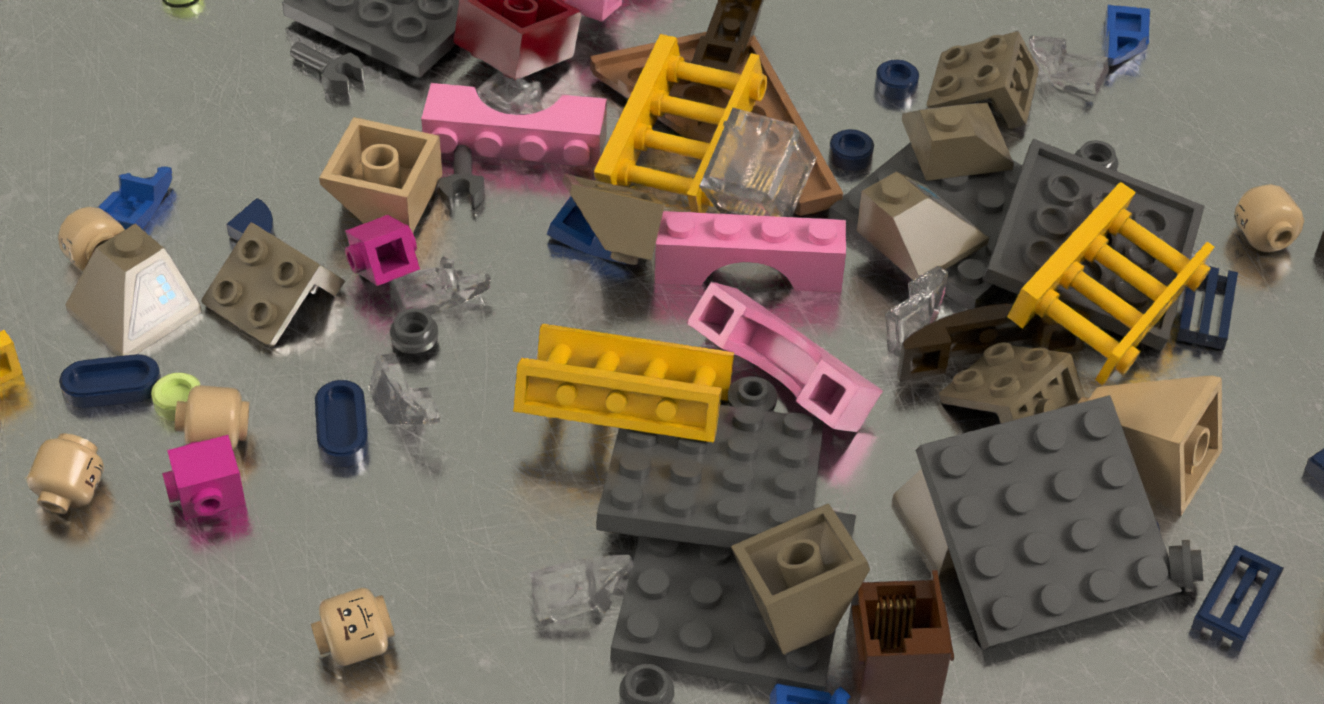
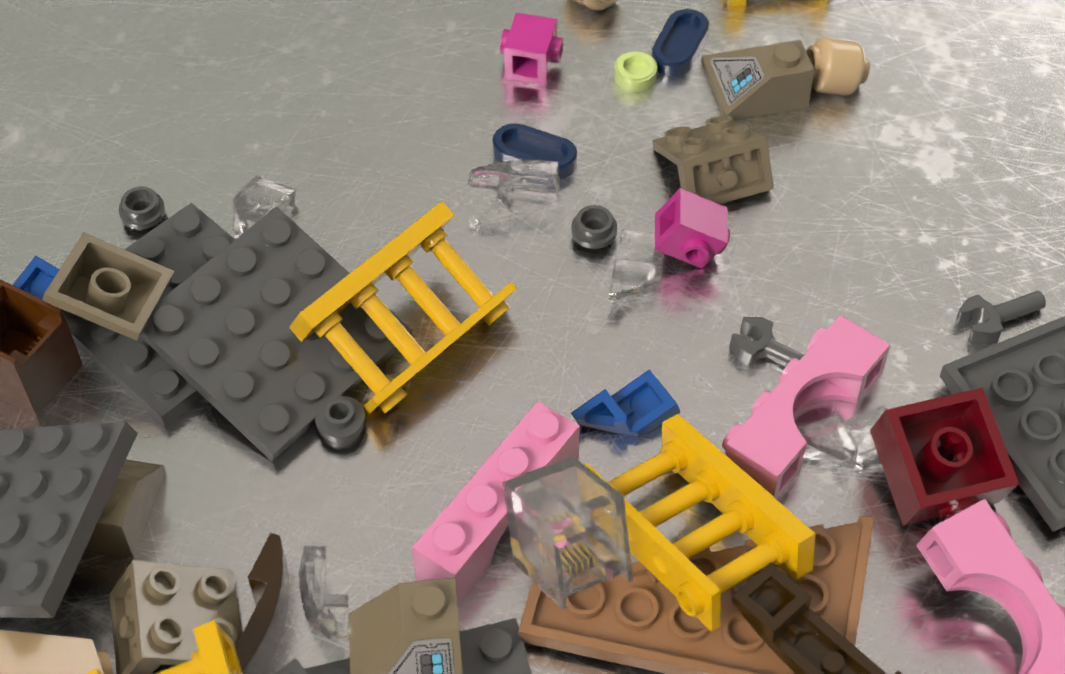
camera: 125 degrees right, 5 degrees up
blue slope [97,166,172,230] -> none
tan head [175,385,250,450] -> none
dark blue tile [226,198,274,241] -> none
tan head [311,588,395,666] -> none
tan slope [319,117,442,232] -> none
dark tan slope [562,173,665,265] -> none
bright pink arch [686,282,883,432] -> none

